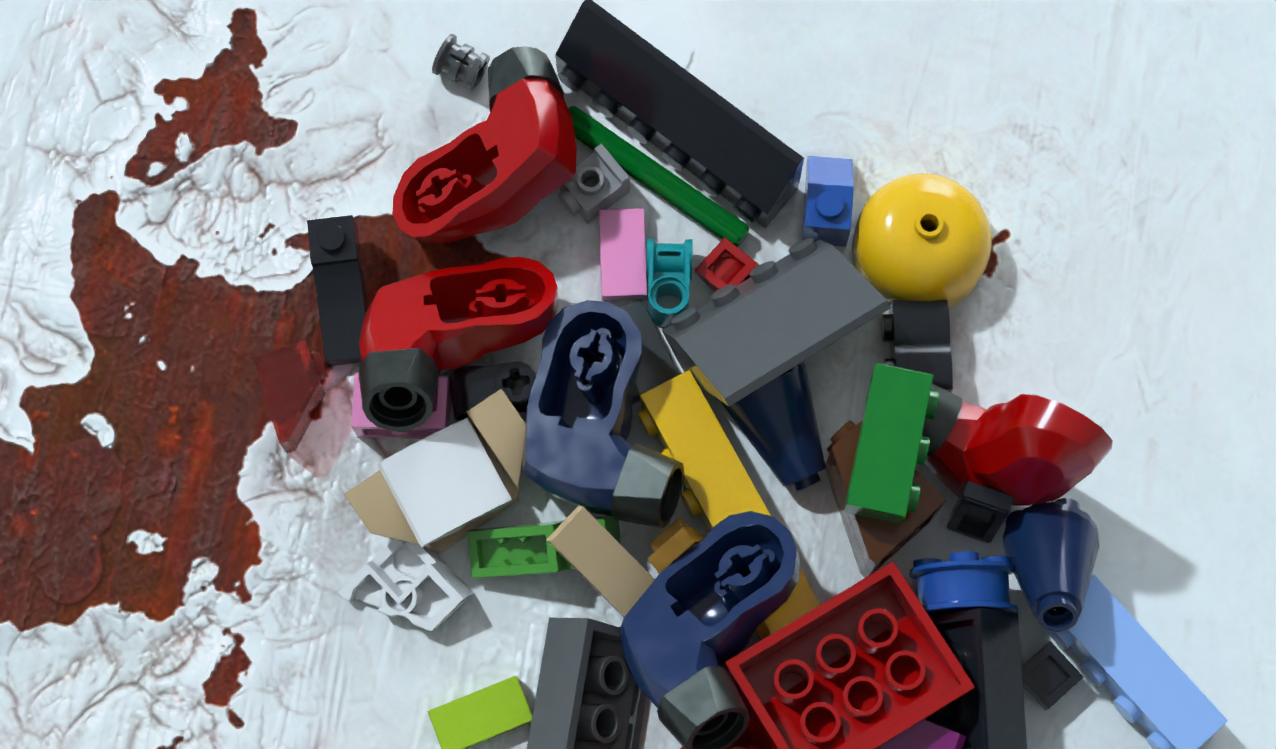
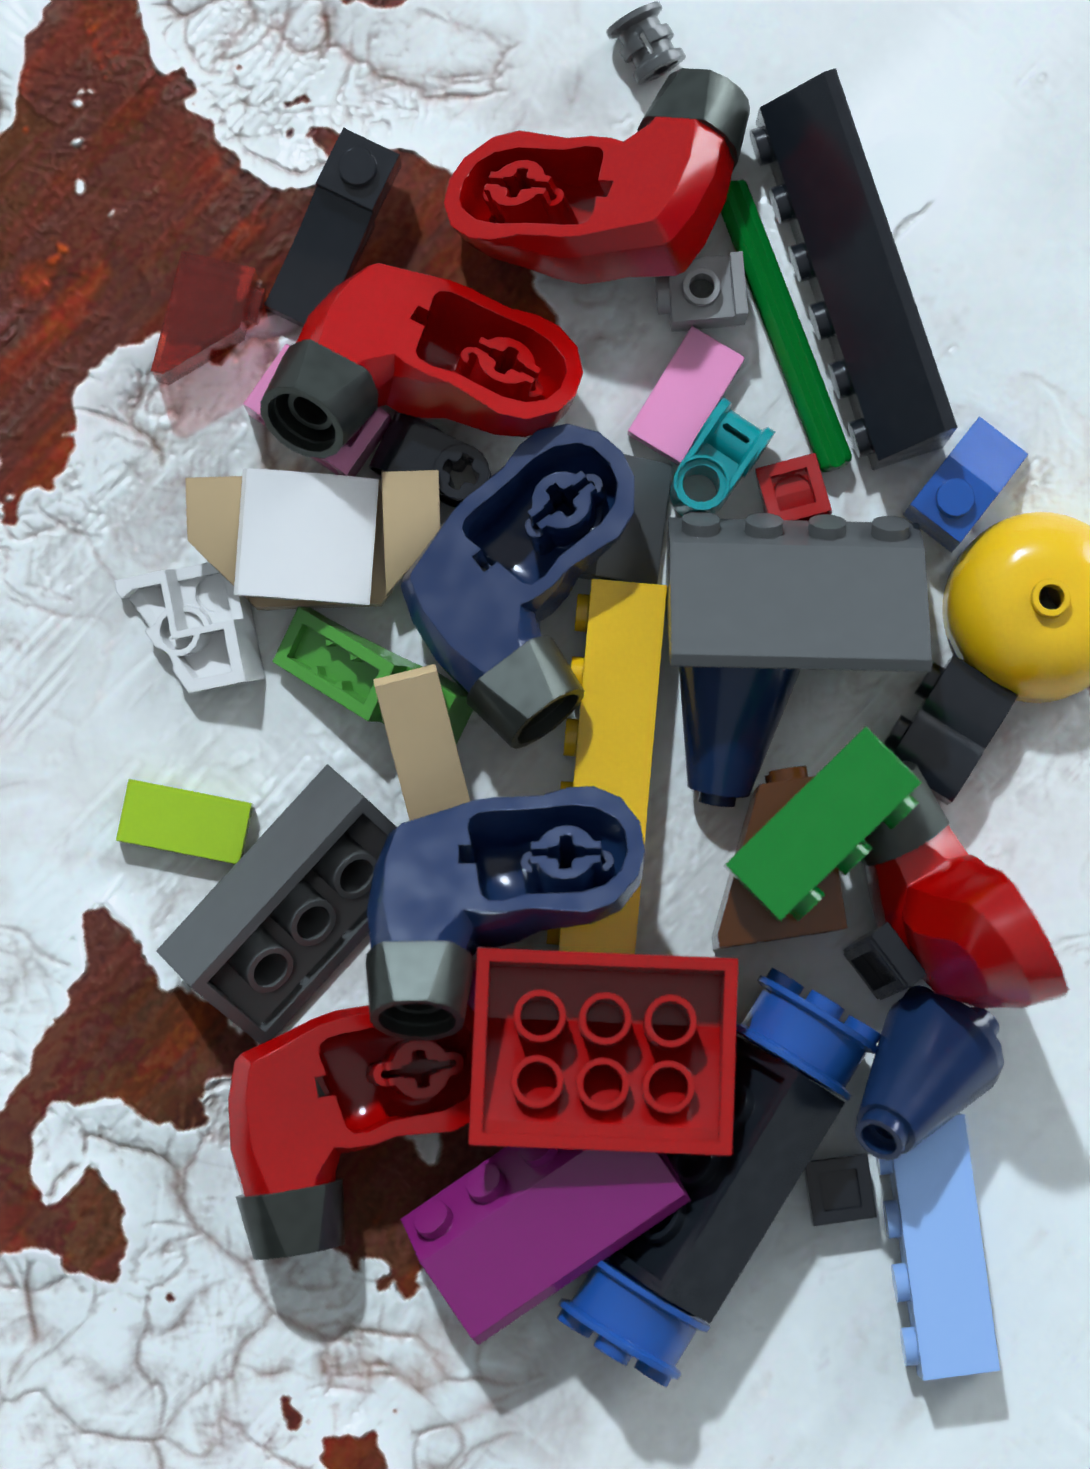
camera: 30 degrees right, 10 degrees up
pearl gold slope [647,517,703,574] -> none

